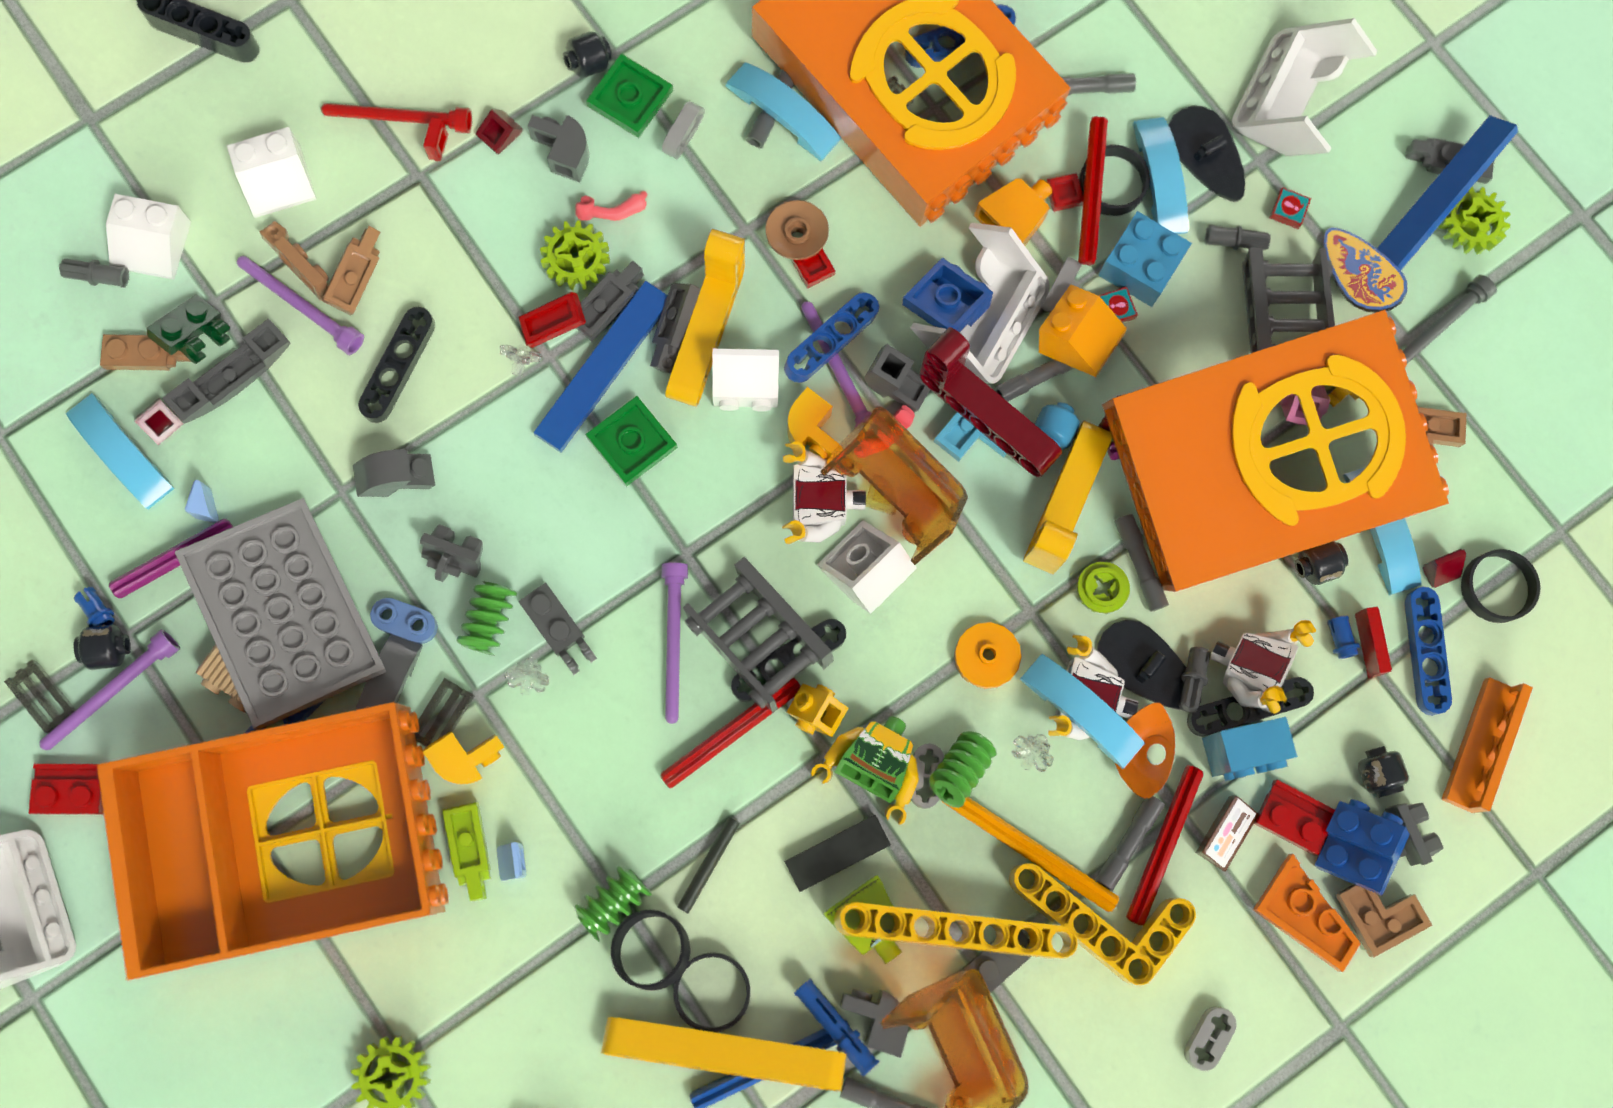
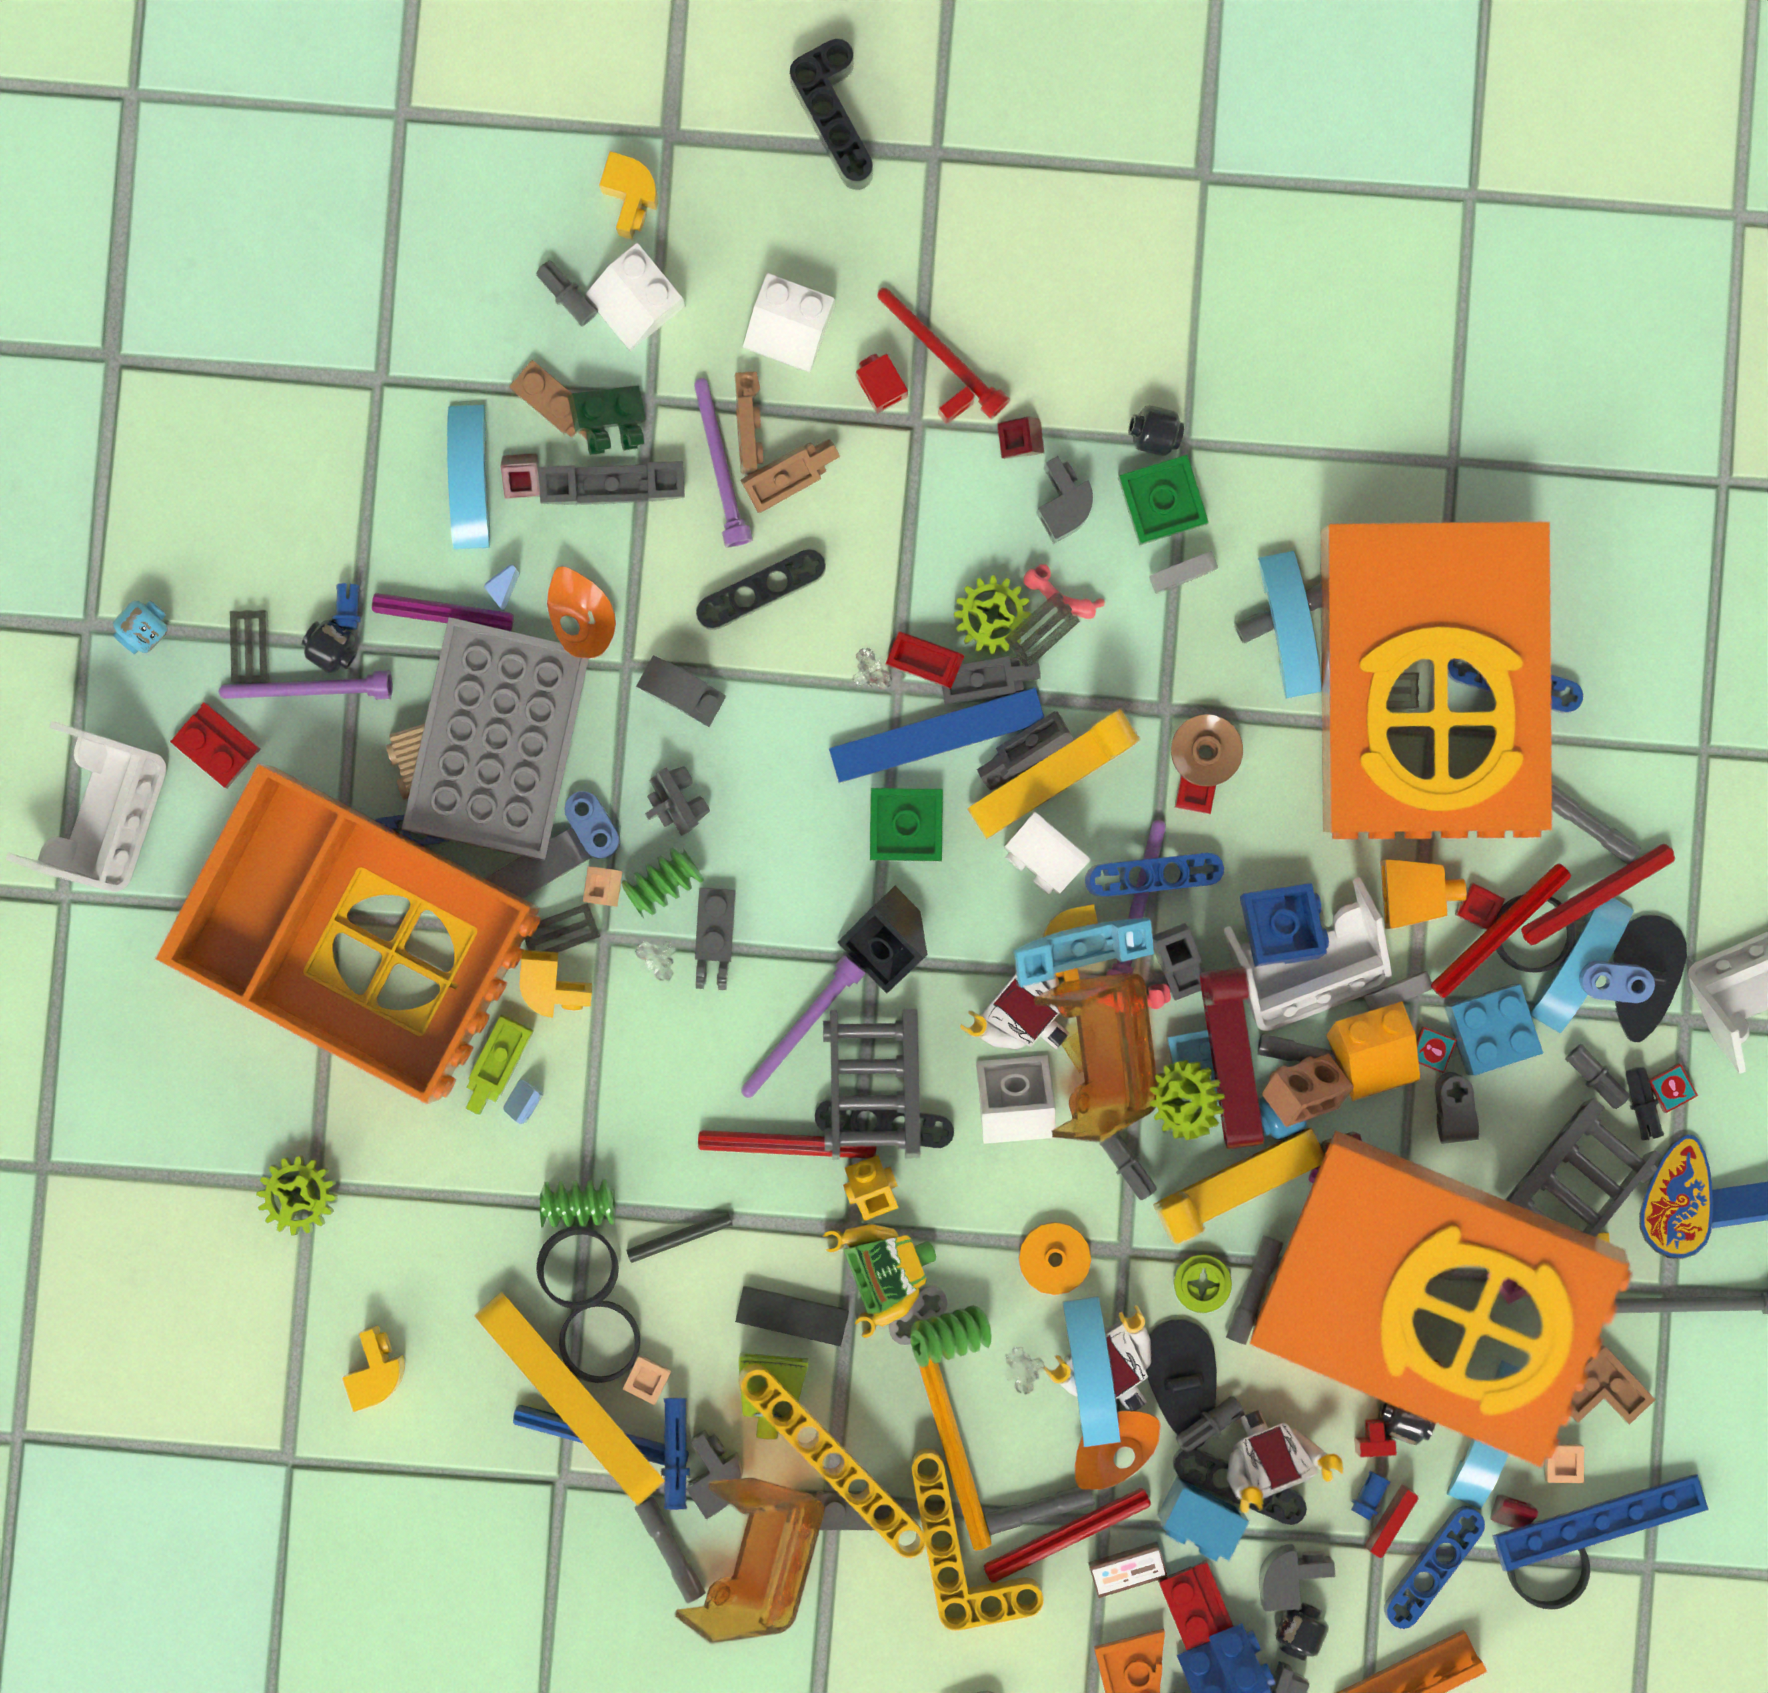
camera: 45 degrees right, 10 degrees up
none -> orange piece [547,566,616,659]
none -> light nougat plate [583,866,622,907]
none -> yellow brick [599,151,658,240]
none -> light nougat plate [623,1355,672,1405]
none -> black slope [837,885,928,994]
none -> red brick [856,353,908,414]
none -> clear smoke tile [1004,593,1080,667]
none -> medium azure slope [1014,918,1154,987]
none -> dark grey axle [1099,1131,1157,1200]
none -> lime gear [1150,1060,1224,1140]
none -> dark grey brick [1259,1544,1336,1612]
none -> nougat brick [1261,1054,1354,1127]
none -> red tile [1354,1419,1397,1457]
none -> dark grey piece [1435,1072,1479,1144]
none -> blue tile [1492,1474,1709,1571]
none -> red axle [1521,844,1675,945]
none -> light nougat plate [1545,1444,1584,1483]
none -> medium blue plate [1579,961,1655,1003]
none -> black axle [1625,1067,1664,1141]

